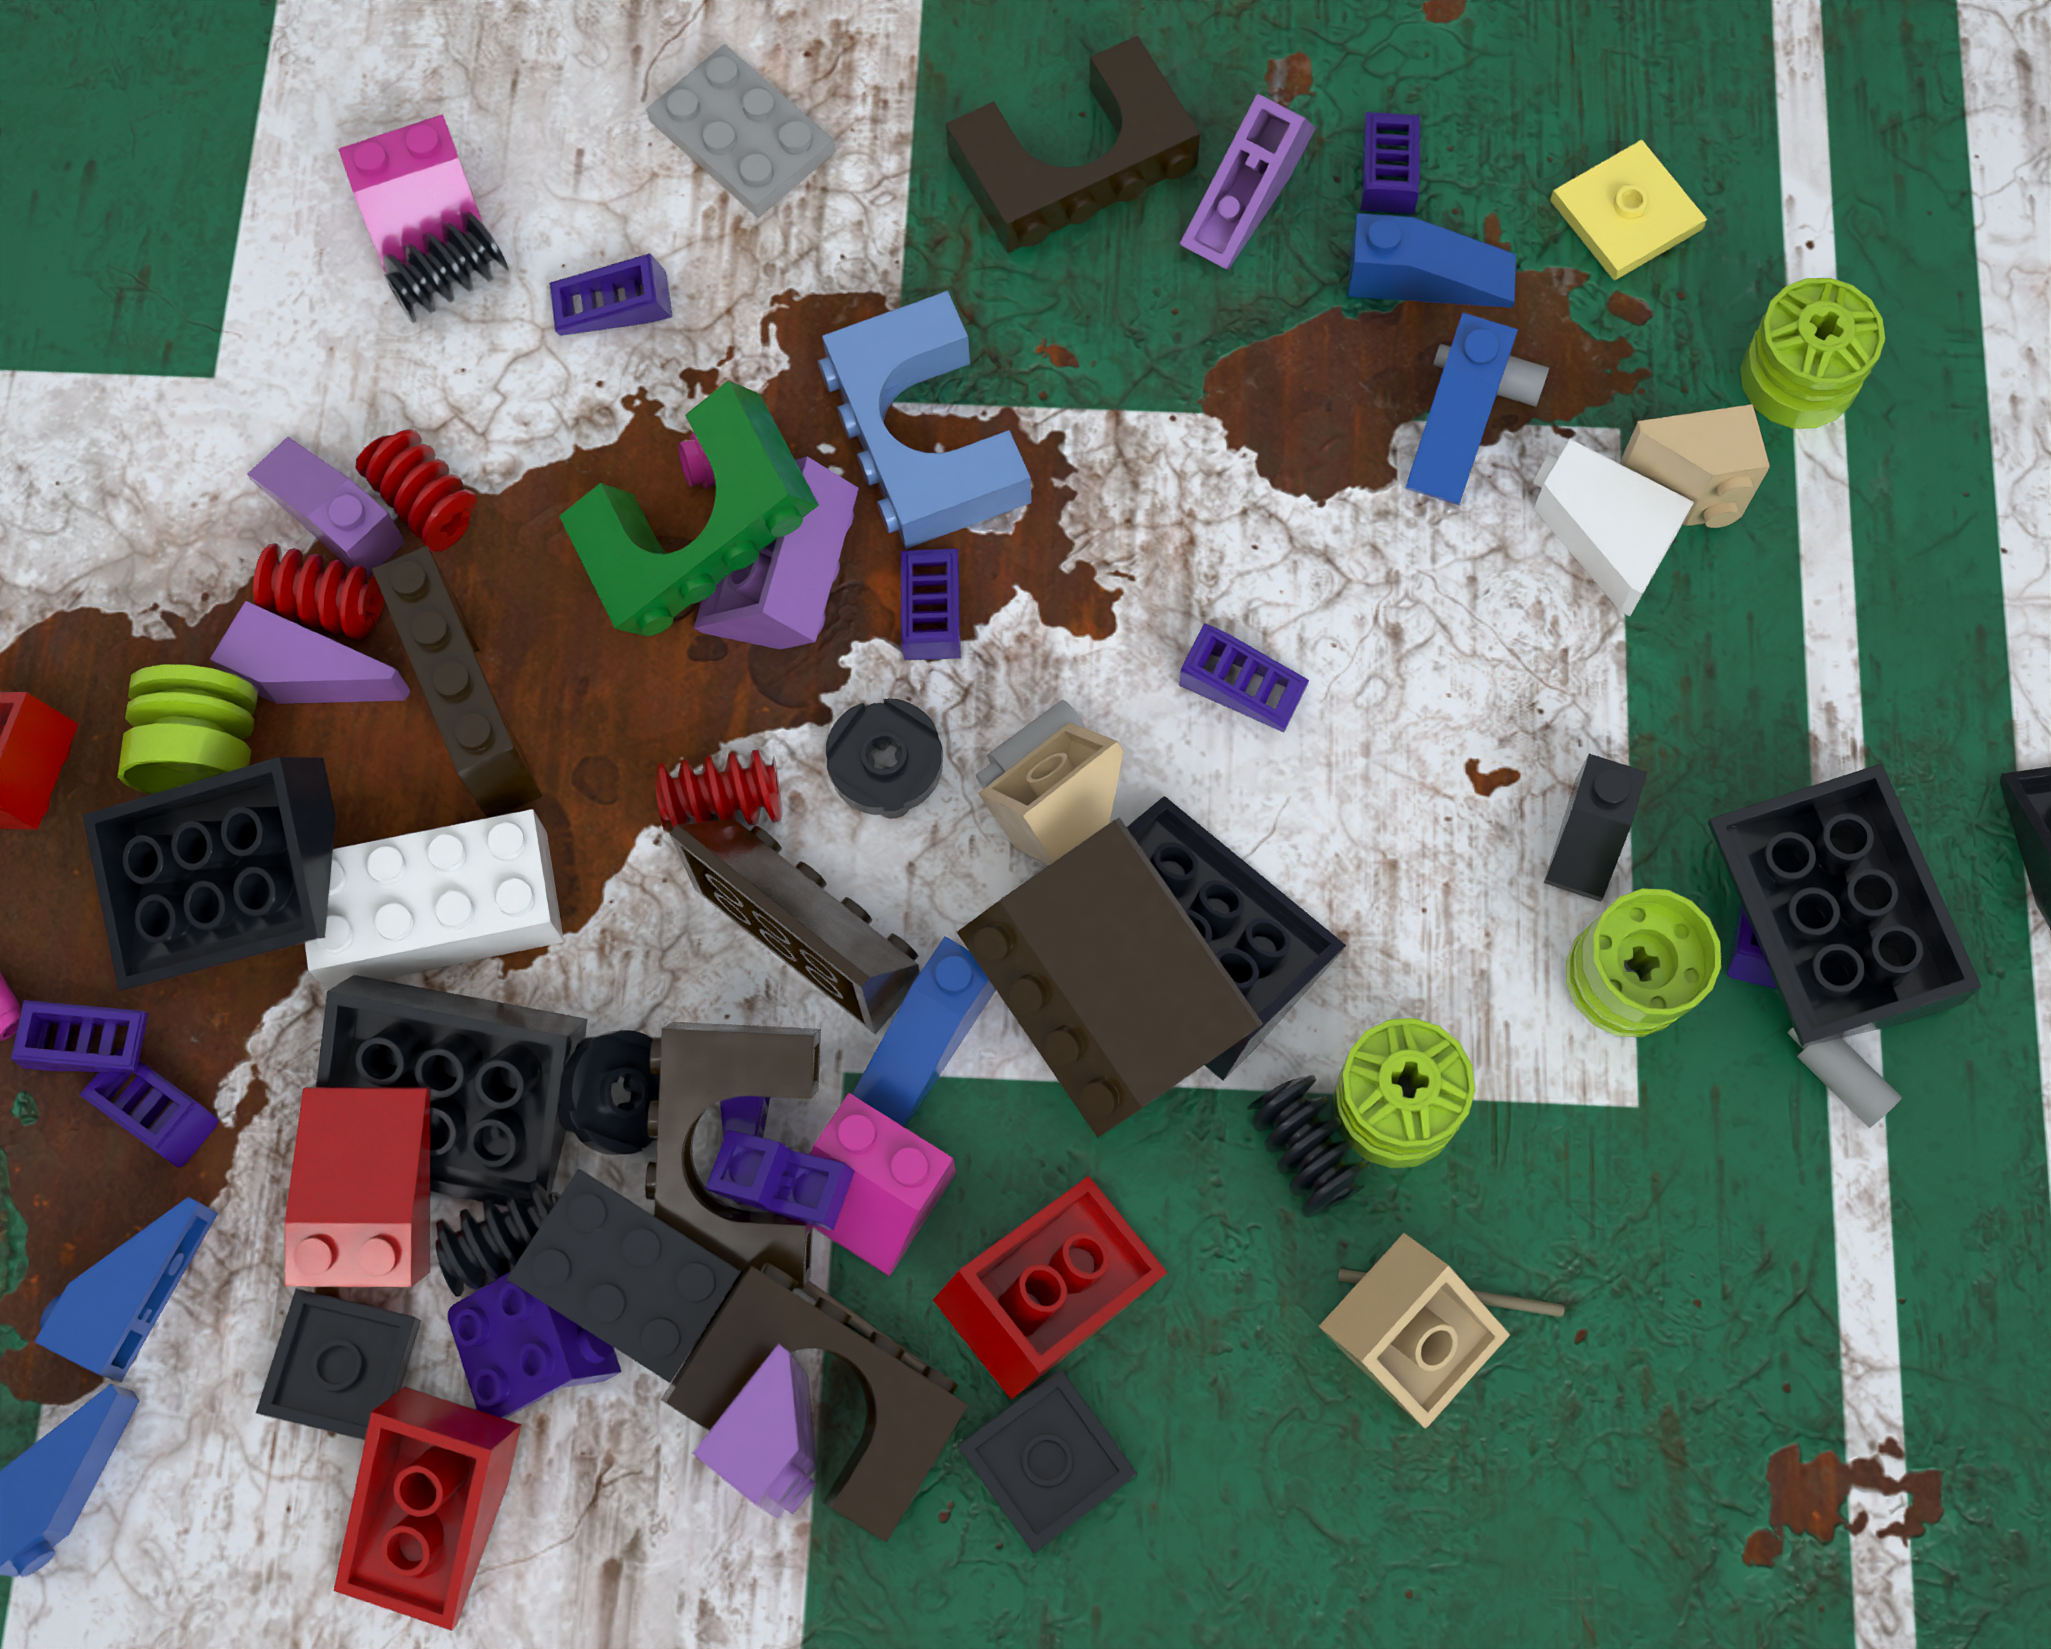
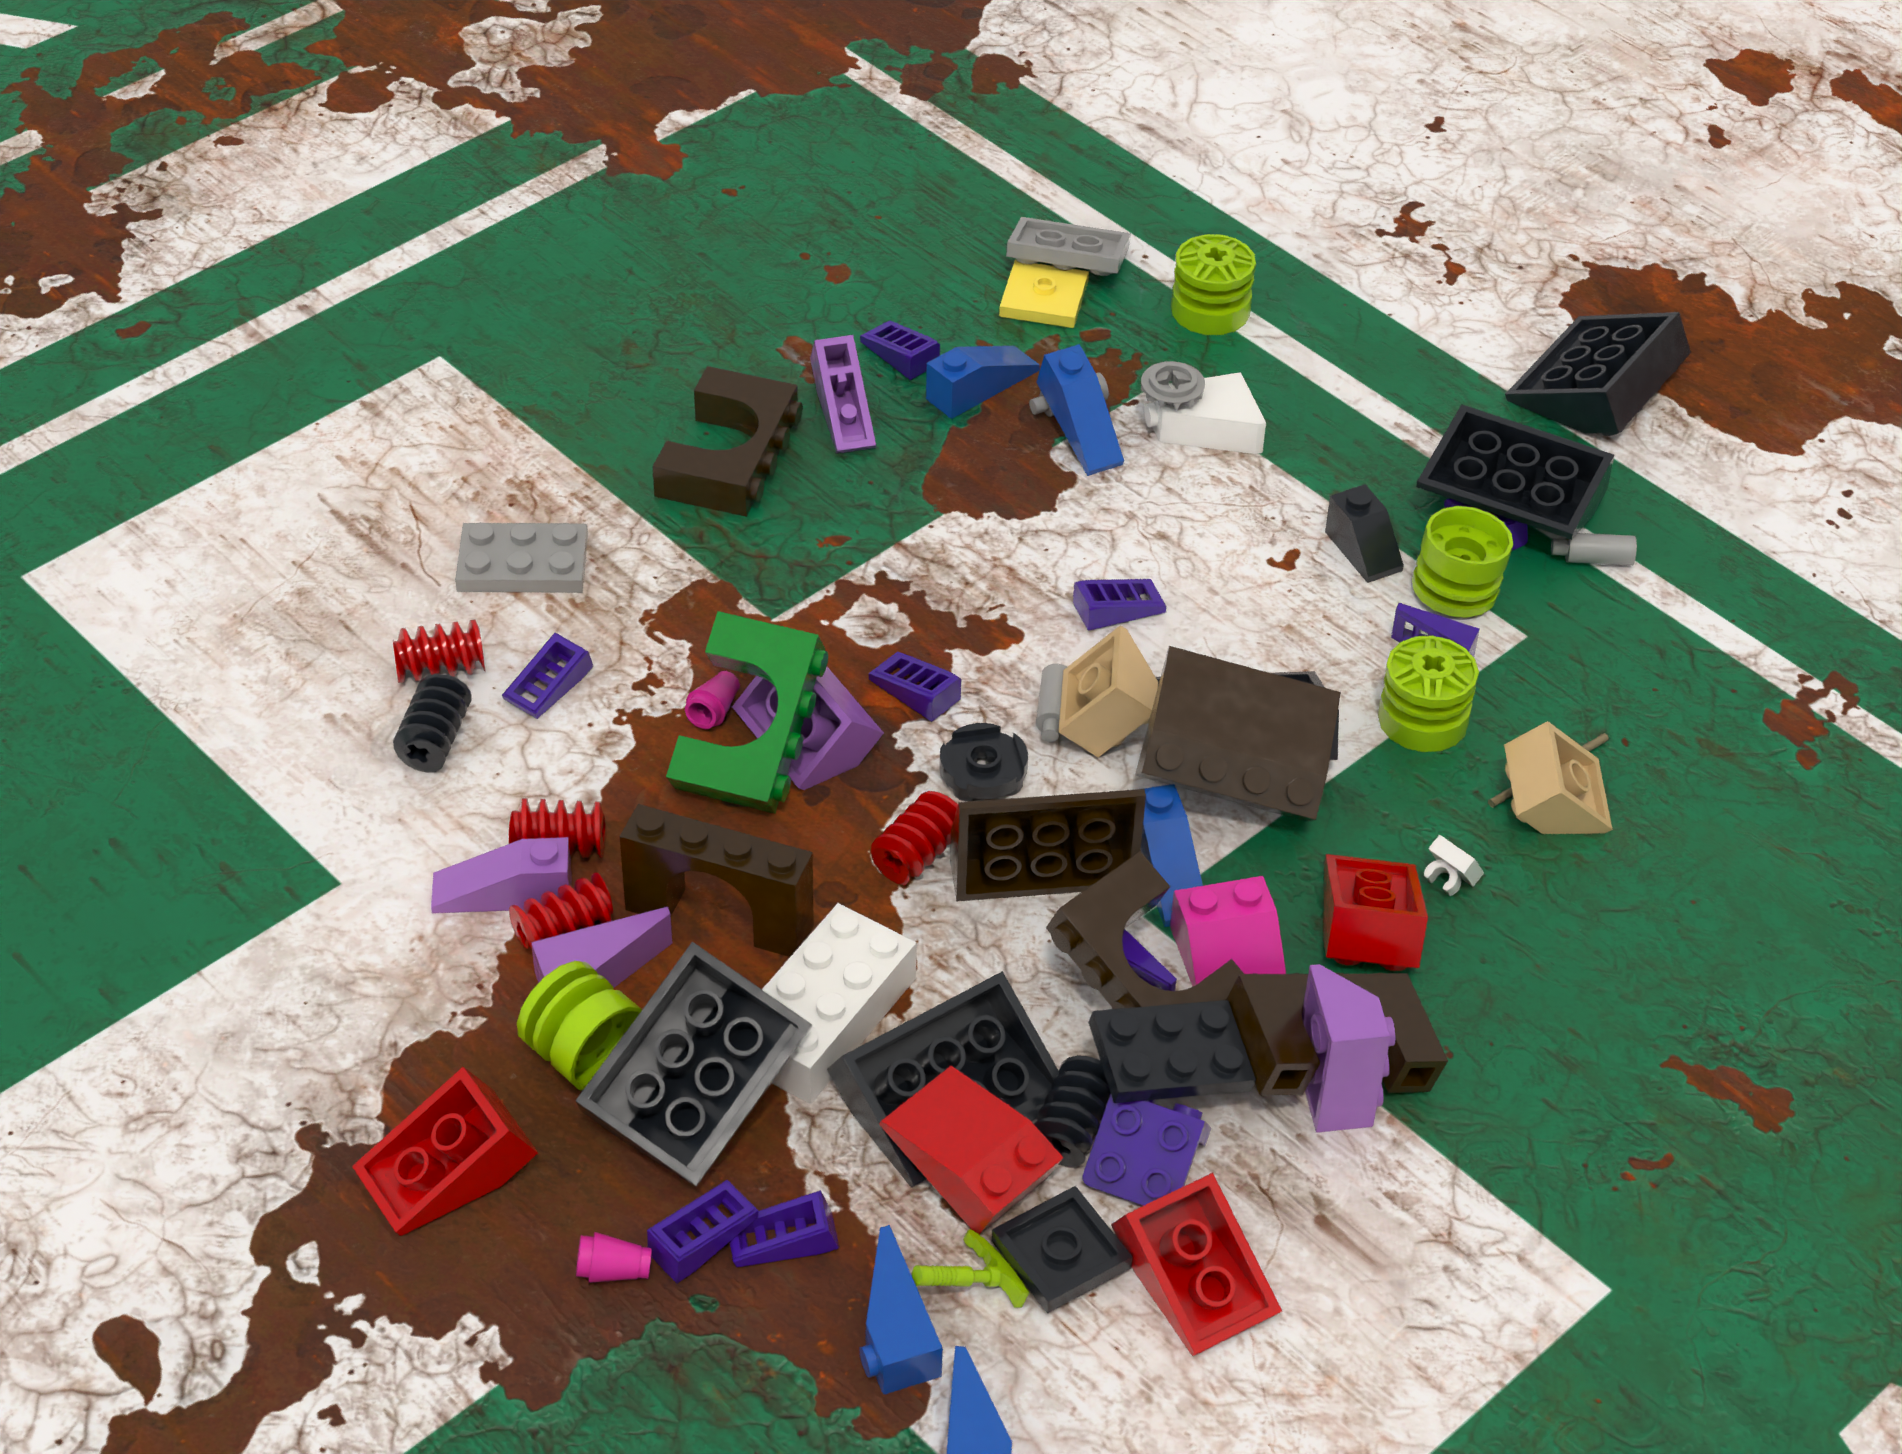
camera: 50 degrees left, 25 degrees down
dark pink slope [338,114,483,272] -> none
black plate [558,1030,660,1155] -> none
dark purple slope [705,1129,855,1231] -> none
medium blue arch [818,291,1031,549] -> none
black plate [958,1368,1137,1554] -> none
black piece [1247,1075,1367,1218] -> none
tan slope [1619,404,1770,528] -> none
none -> red piece [393,619,485,683]
none -> lime piece [912,1229,1029,1307]
none -> light grey plate [1006,217,1131,276]
none -> light grey gear [1141,361,1205,410]
none -> dark purple slope [1391,603,1480,657]
none -> white tile [1424,835,1484,896]

